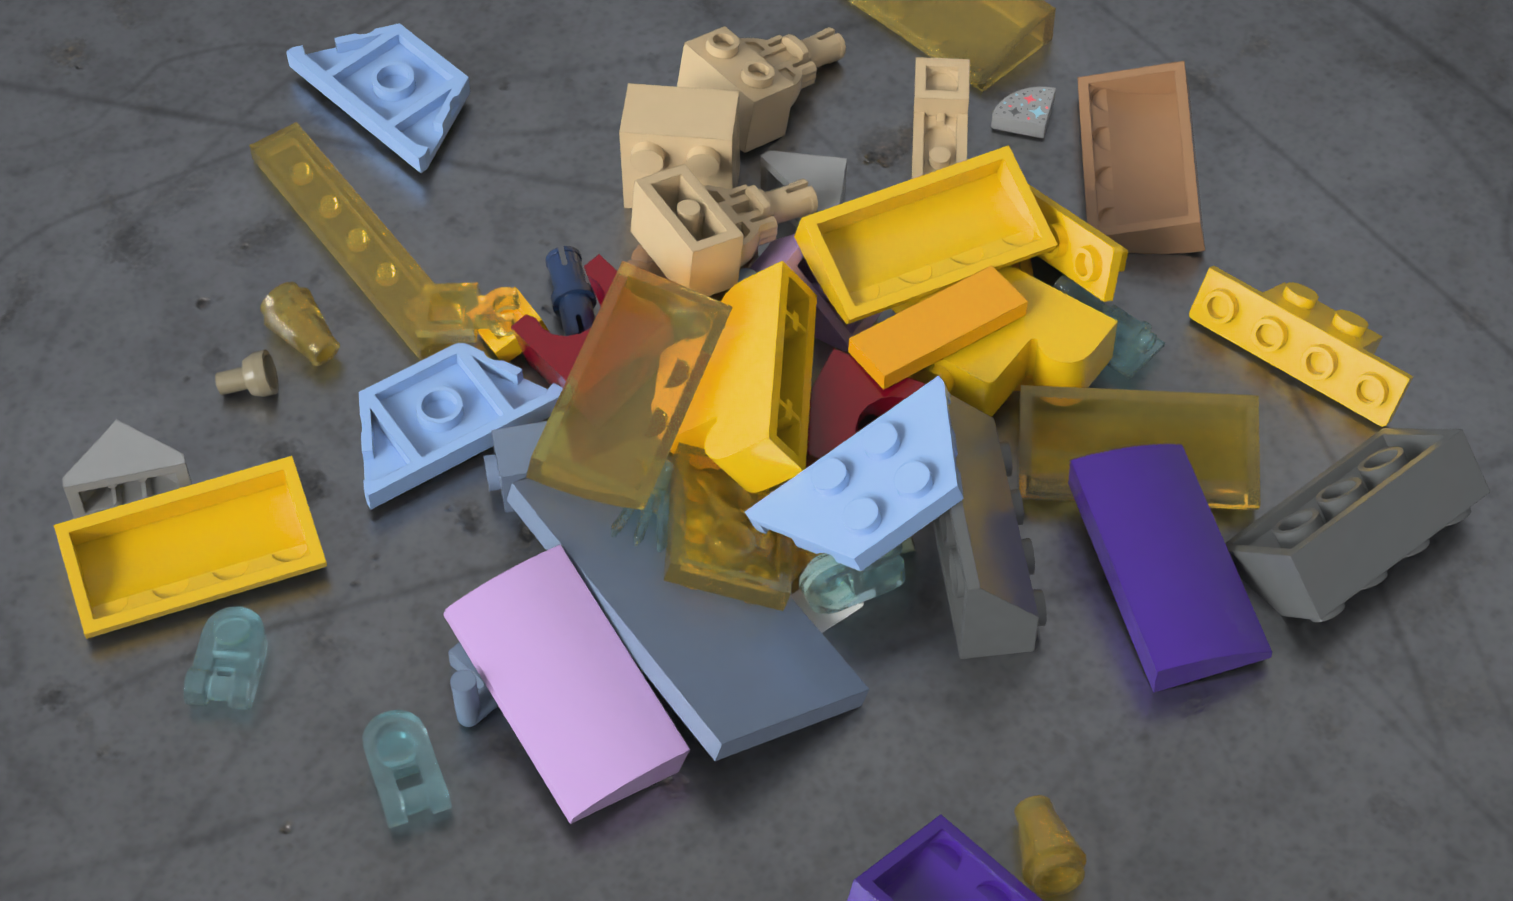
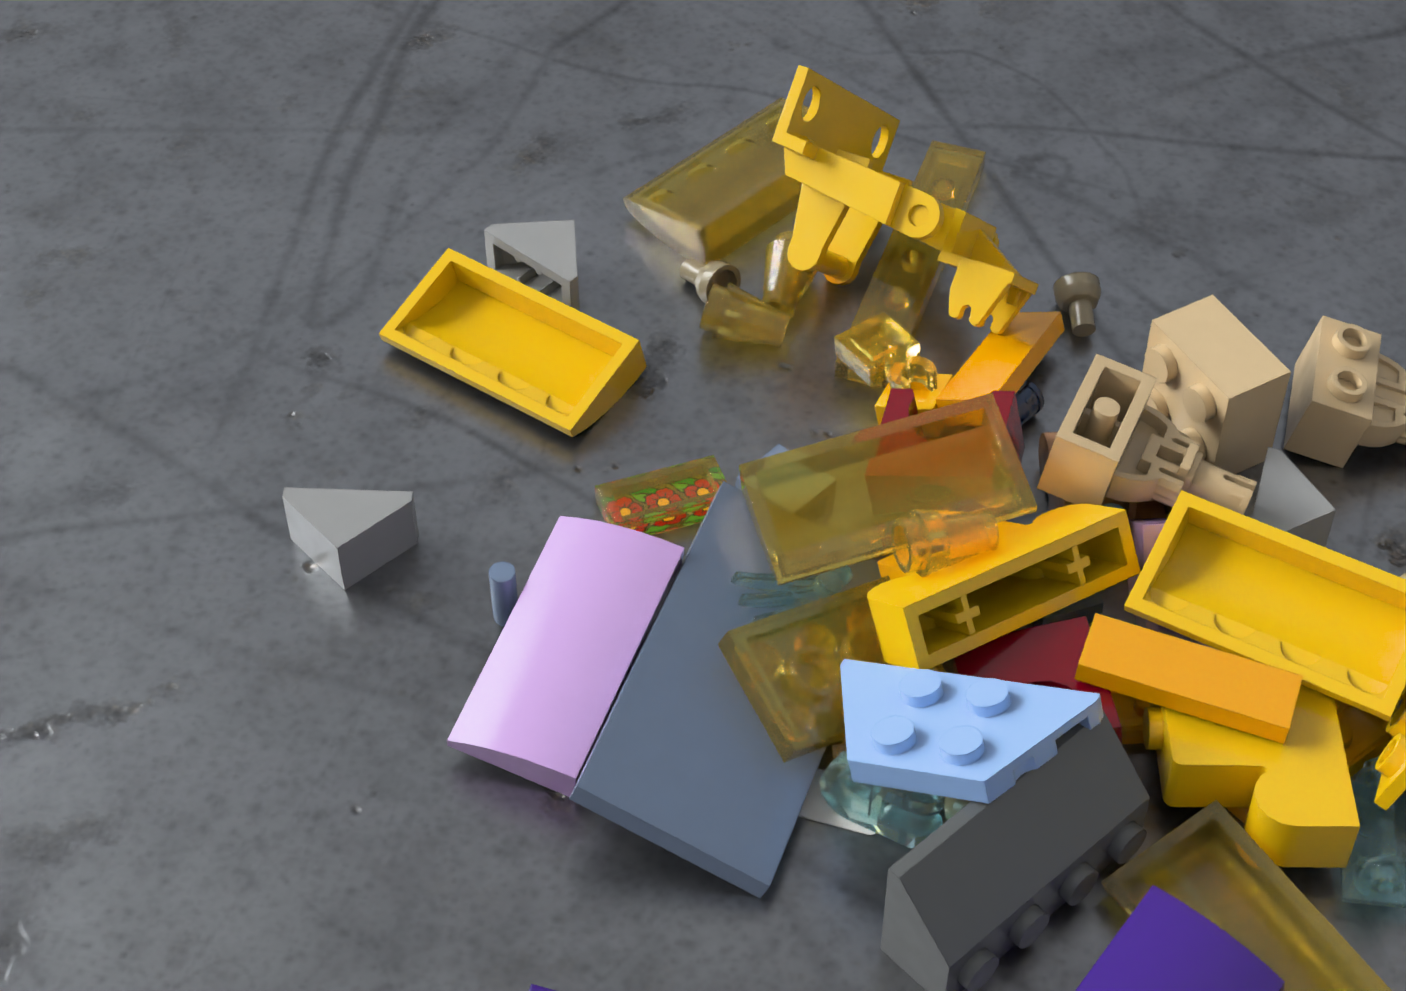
camera: 55 degrees right, 5 degrees down
clear light blue plate [184,606,267,710] -> none
light blue wing [286,23,470,173] -> none
light blue wing [359,341,568,509] -> none
clear light blue plate [362,710,452,828] -> none
none -> light grey slope [282,487,419,590]
none -> clear yellow tile [595,455,727,535]
none -> clear yellow slope [623,97,809,265]
none -> clear yellow cone [700,282,791,348]
none -> yellow container [772,65,1039,335]
none -> clear yellow cone [891,509,999,577]
none -> light orange tile [935,311,1065,420]
none -> dark tan piece [1053,272,1101,337]

